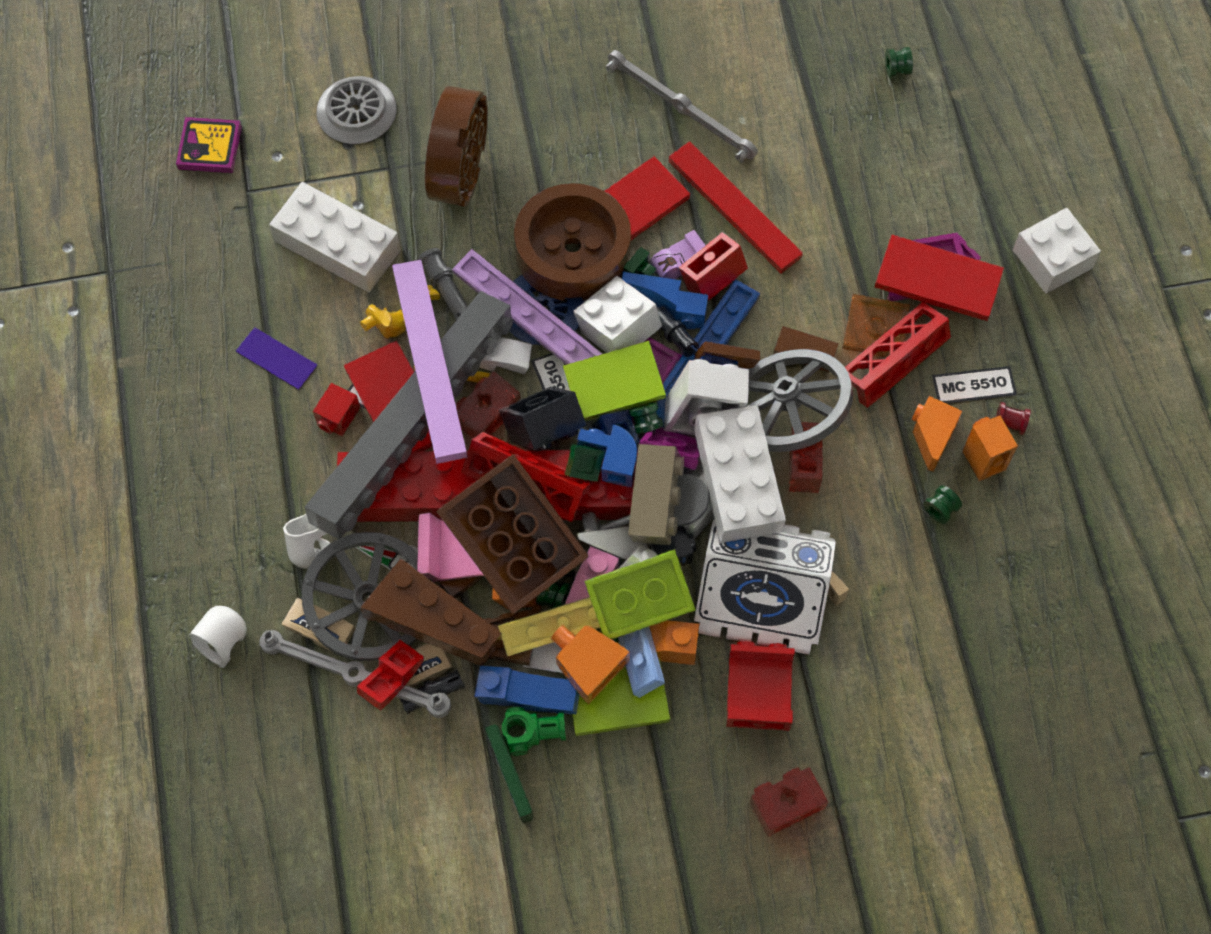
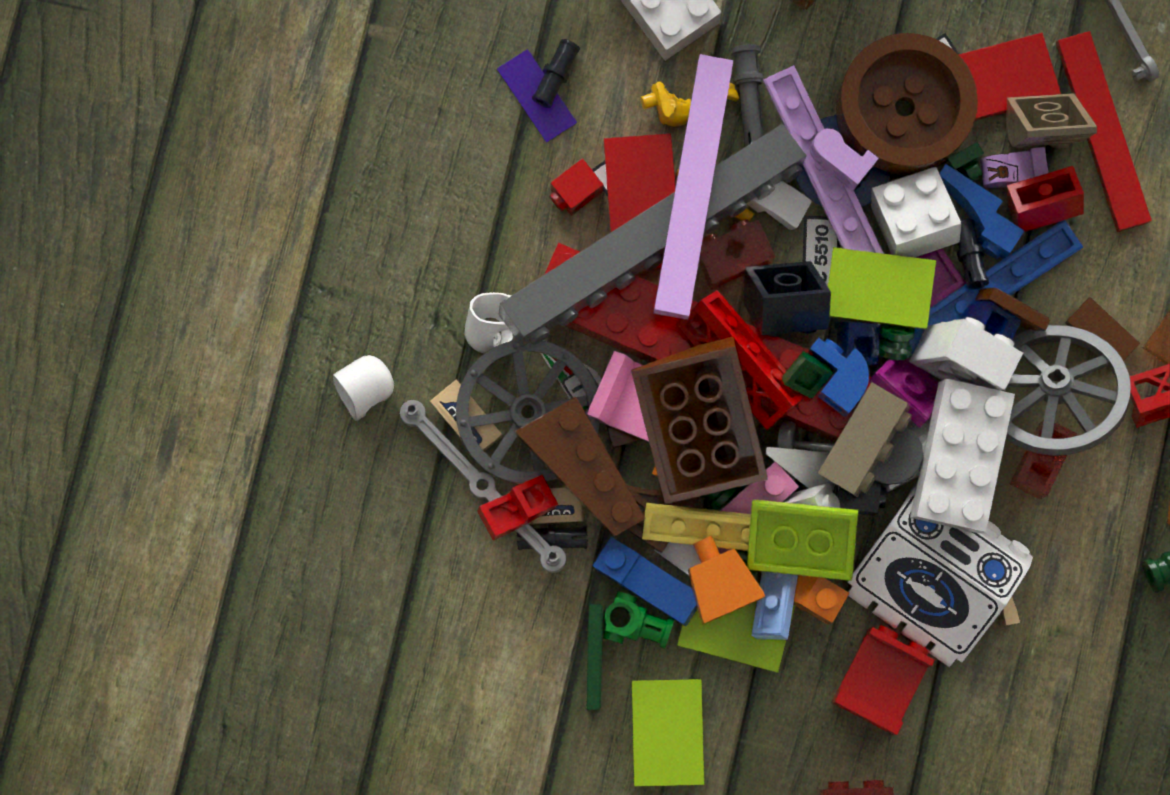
camera: 20 degrees right, 15 degrees up
none -> black pin [532,39,580,108]
none -> lime tile [632,679,704,786]
none -> lavender leg [810,129,879,191]
none -> dark tan slope [1006,93,1097,151]

